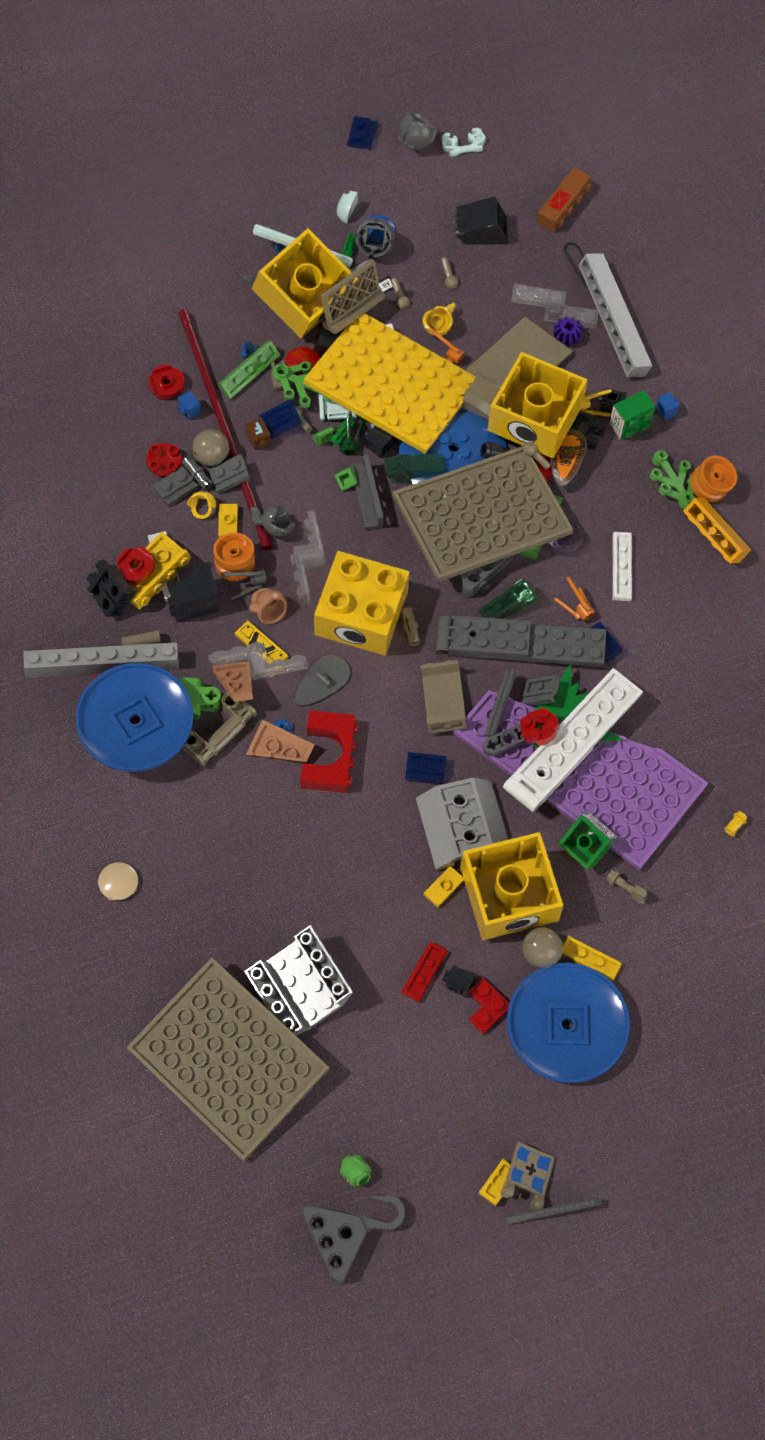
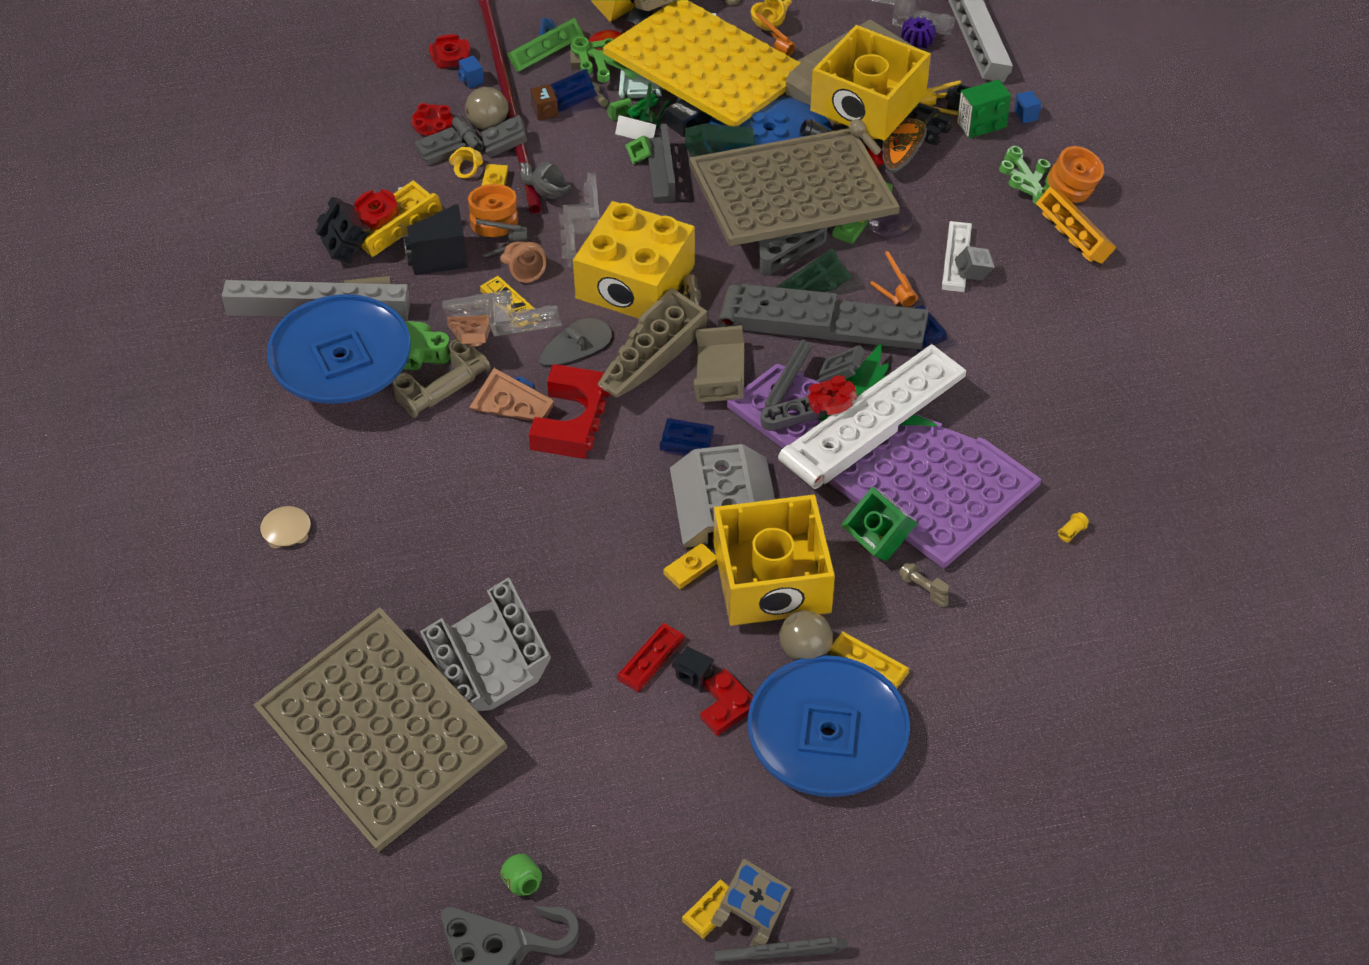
camera: 10 degrees right, 15 degrees down
none -> dark tan wedge [598,288,708,398]
none -> white sticker [615,115,656,139]
none -> dark grey brick [954,246,995,281]

